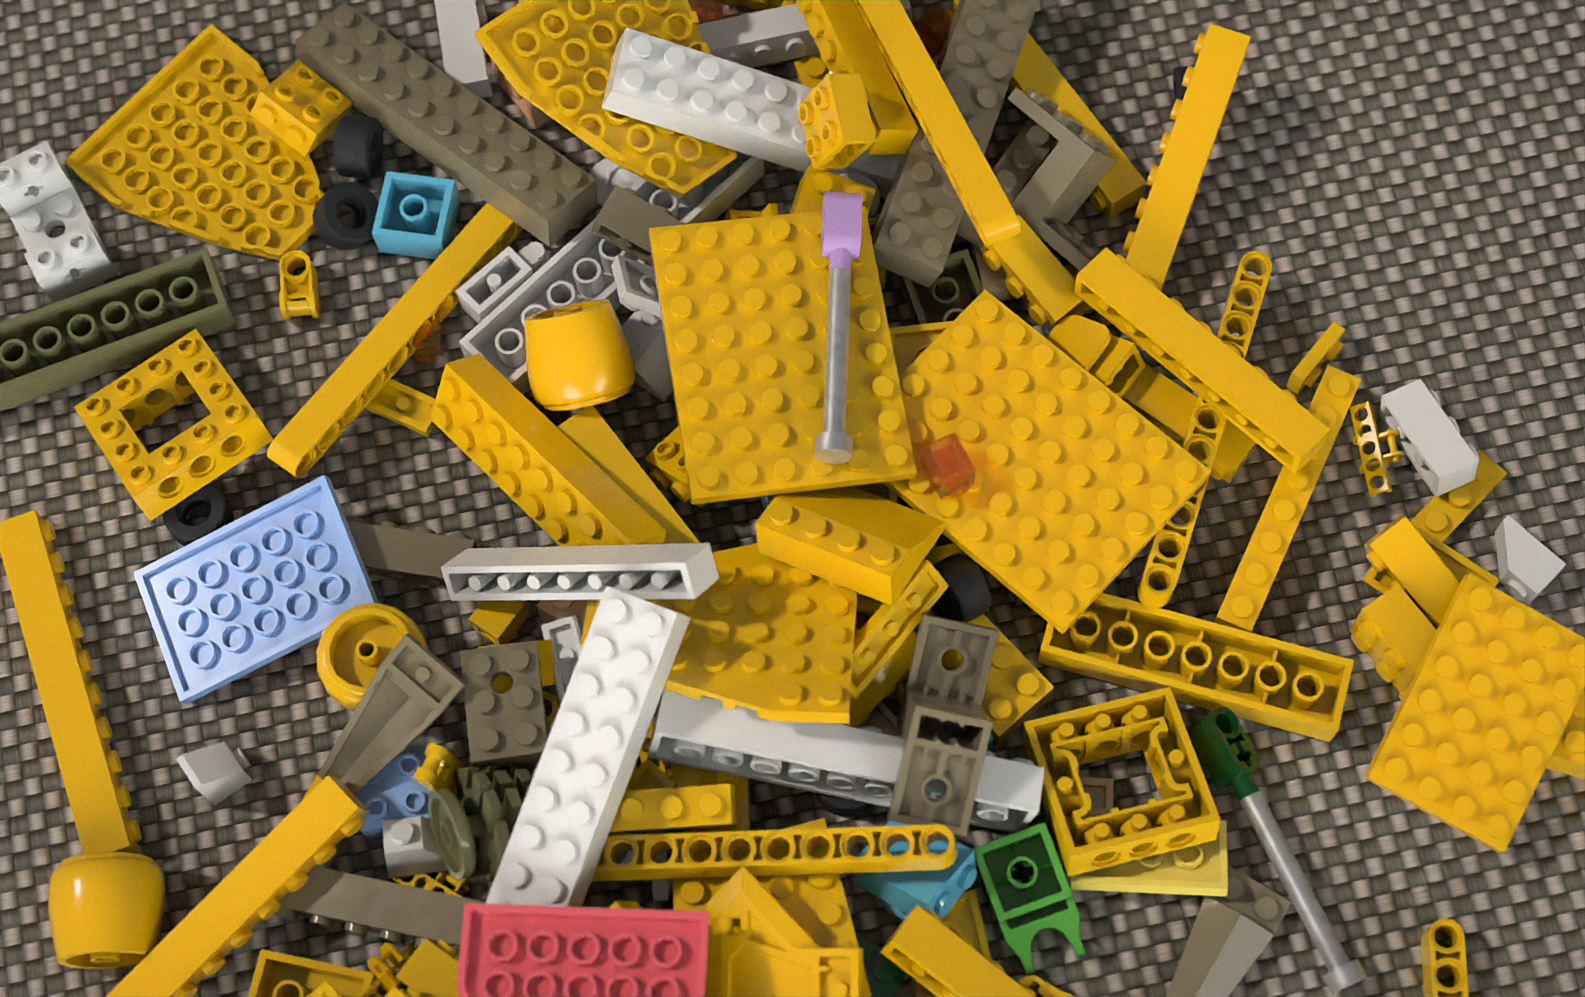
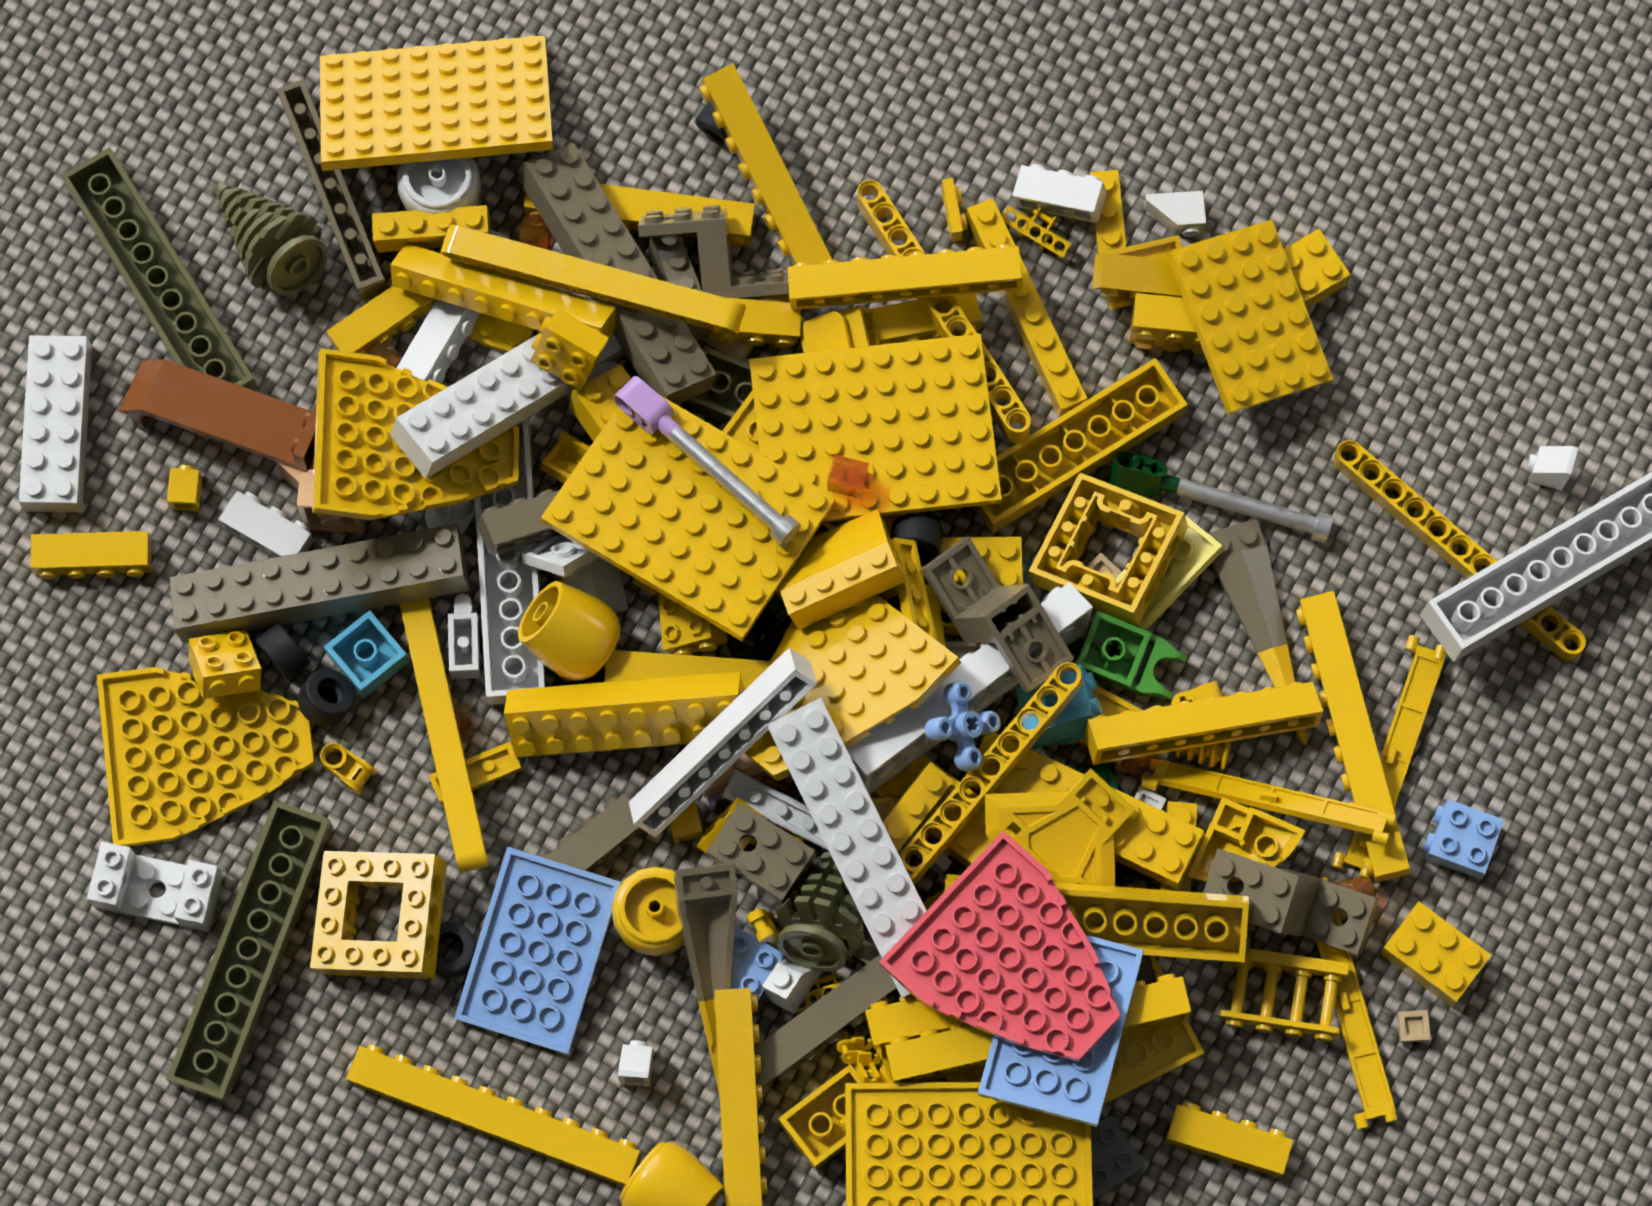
camera: 55 degrees left, 5 degrees up
none -> black tyre [727,611,779,661]
none -> light blue gear [925,681,1000,771]

